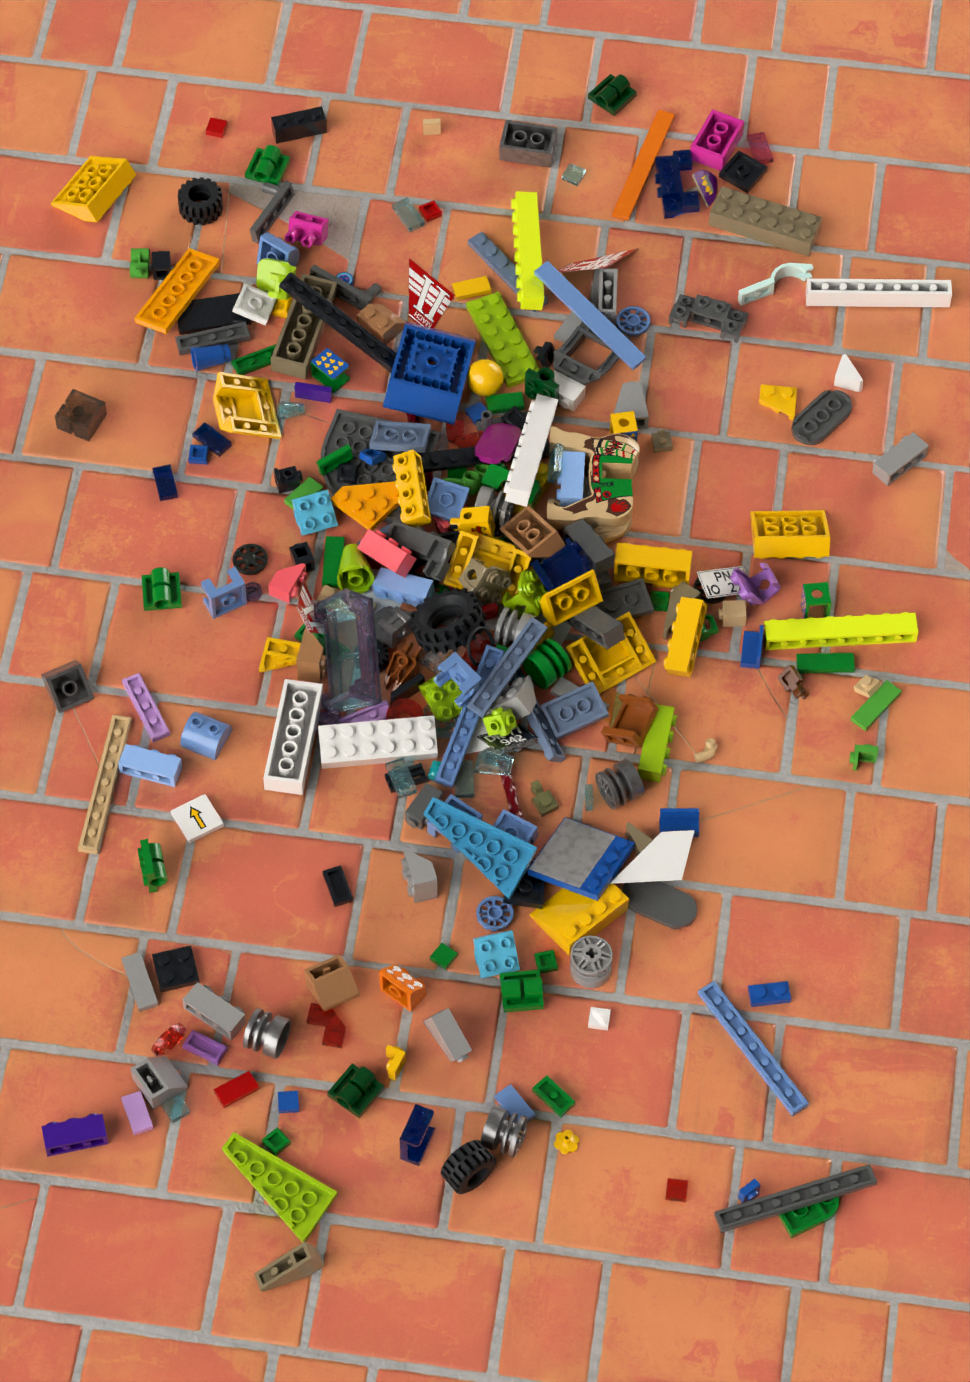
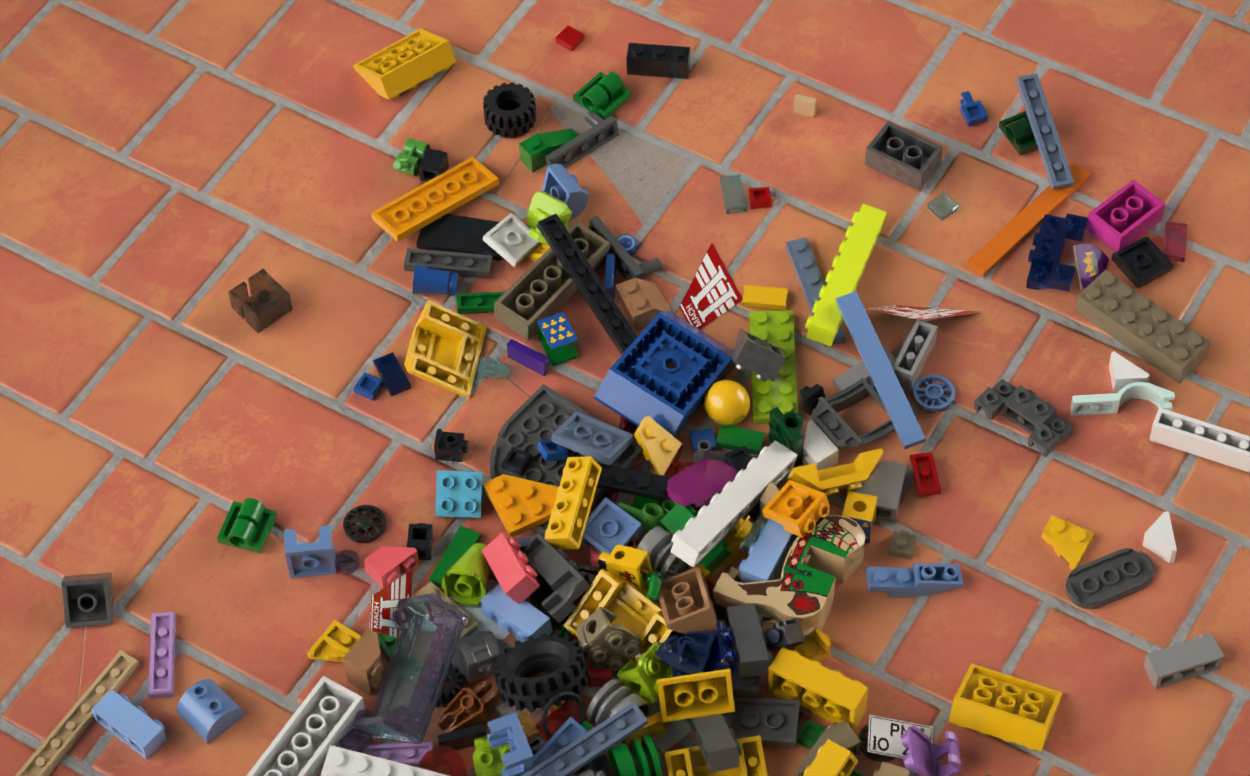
camera: 25 degrees right, 5 degrees down
clear blue tile [152,464,178,501] -> none
bright green tile [284,477,323,509] -> none
dark pink brick [285,211,329,248] -> none
green tile [316,444,354,476] -> none
none -> green slope [519,128,578,173]
none -> blue tile [604,254,616,300]
none -> yellow wing [634,416,682,475]
none -> green arm [646,571,663,601]
none -> dark blue brick [656,631,716,675]
none -> flat silver slope [732,329,786,382]
none -> yellow plate [733,515,754,539]
none -> light orange plate [762,480,830,538]
none -> black brick [765,617,805,650]
none -> yellow slope [784,448,883,496]
none -> yellow bracket [794,628,832,663]
none -> medium blue slope [865,563,963,597]
none -> red plate [909,452,941,497]
none -> blue plate [960,91,988,127]
none -> sand blue plate [1016,74,1074,190]
none -> white slope [1109,351,1150,392]

